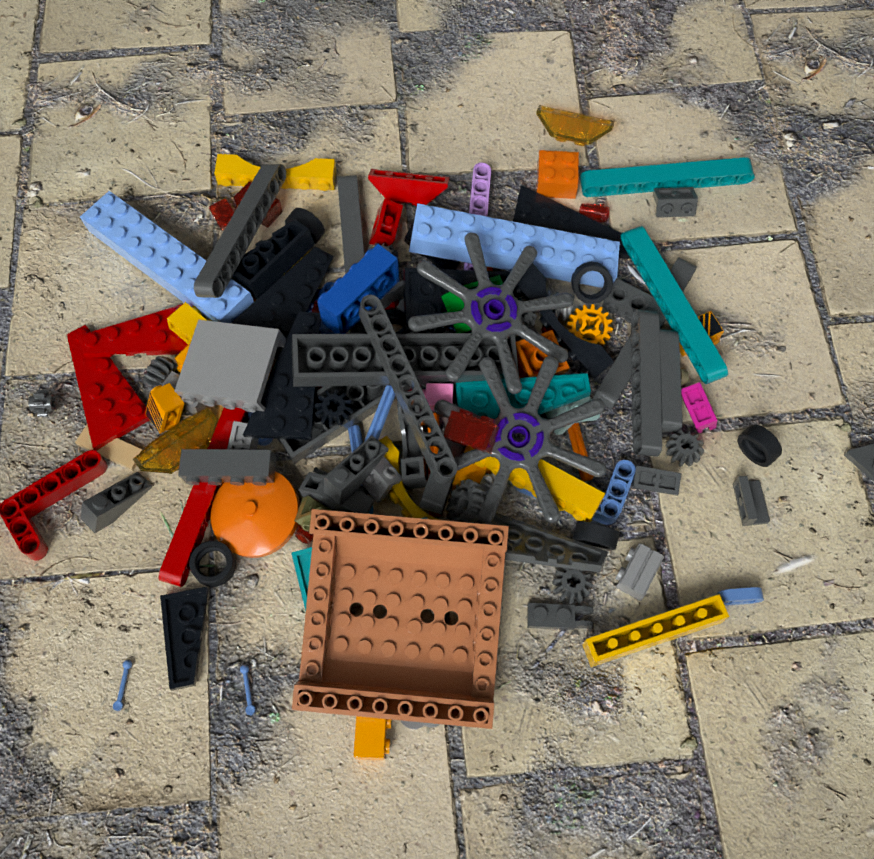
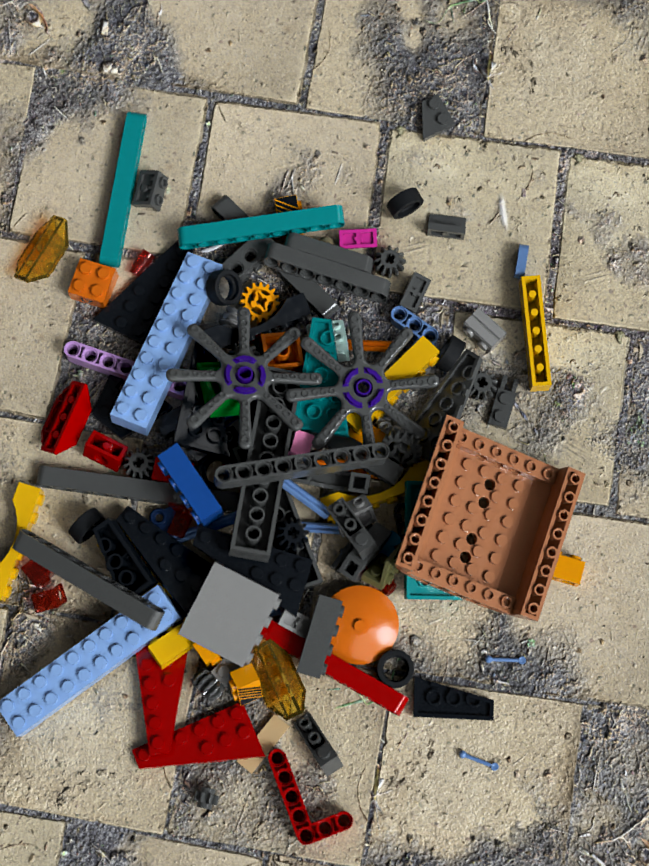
camera: 75 degrees left, 10 degrees up
clear red brick [443,409,500,454] -> none

